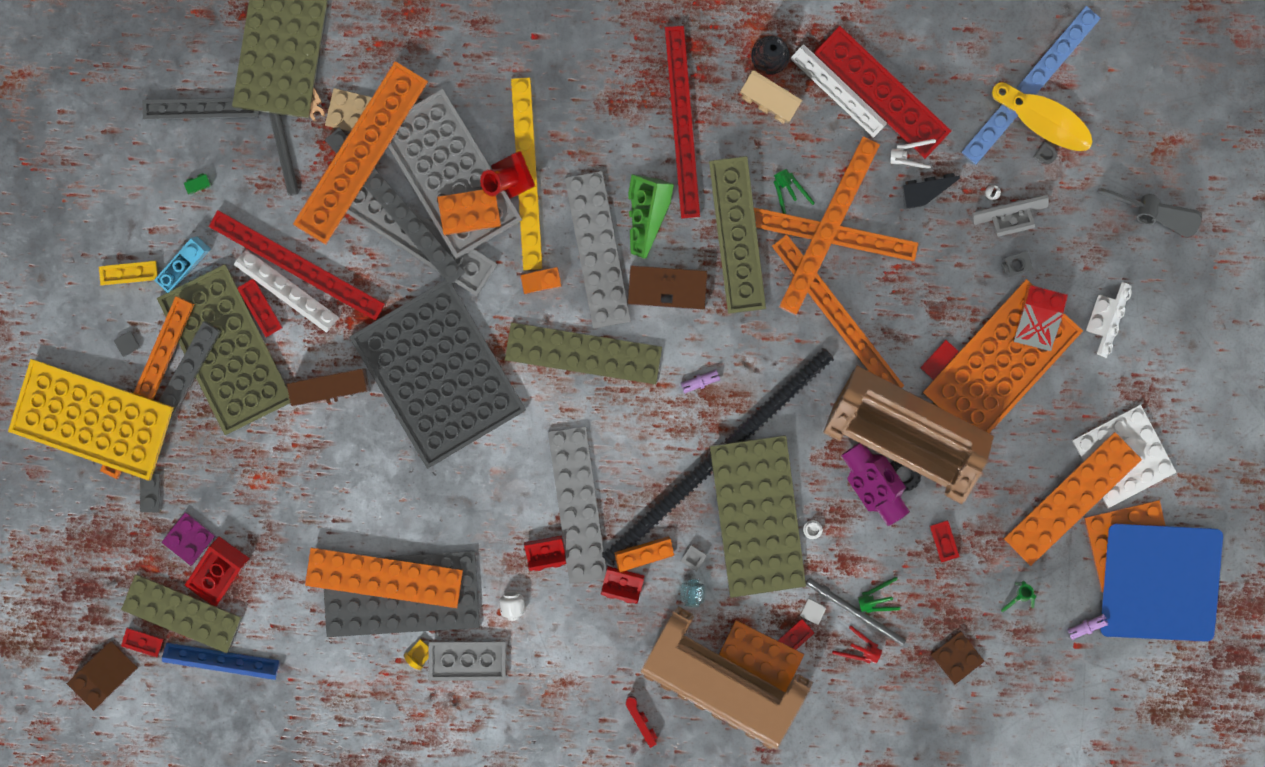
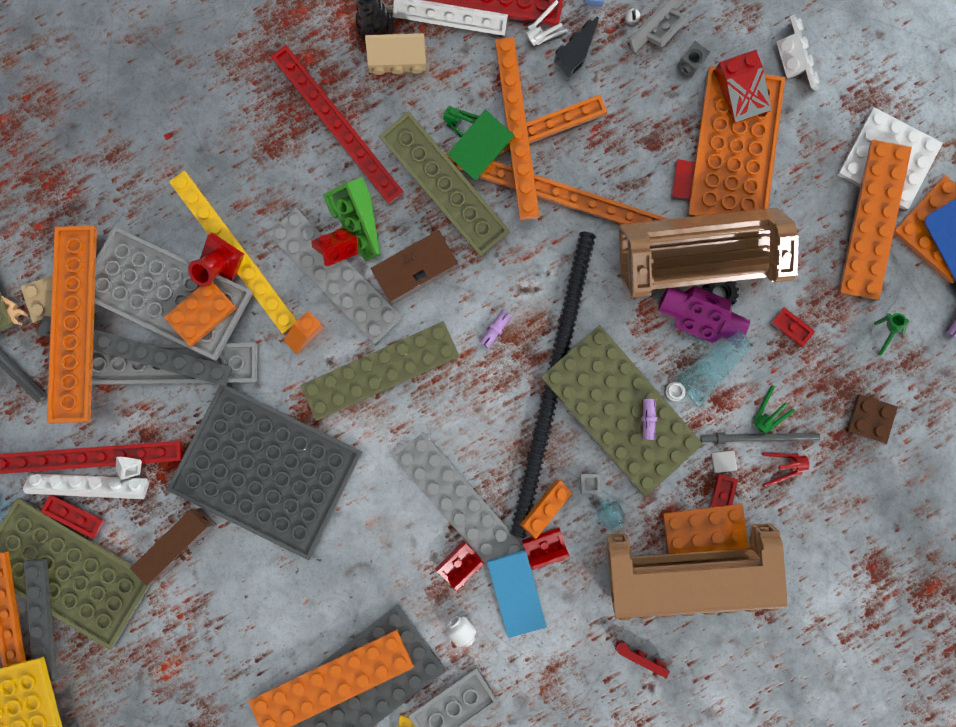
camera: 30 degrees left, 5 degrees down
none -> white slope [115,457,142,480]
none -> red bracket [311,228,358,266]
none -> green tile [447,109,515,181]
none -> dark azure tile [487,550,547,638]
none -> lavender pin [641,399,657,440]
none -> clear light blue wing [676,330,753,408]

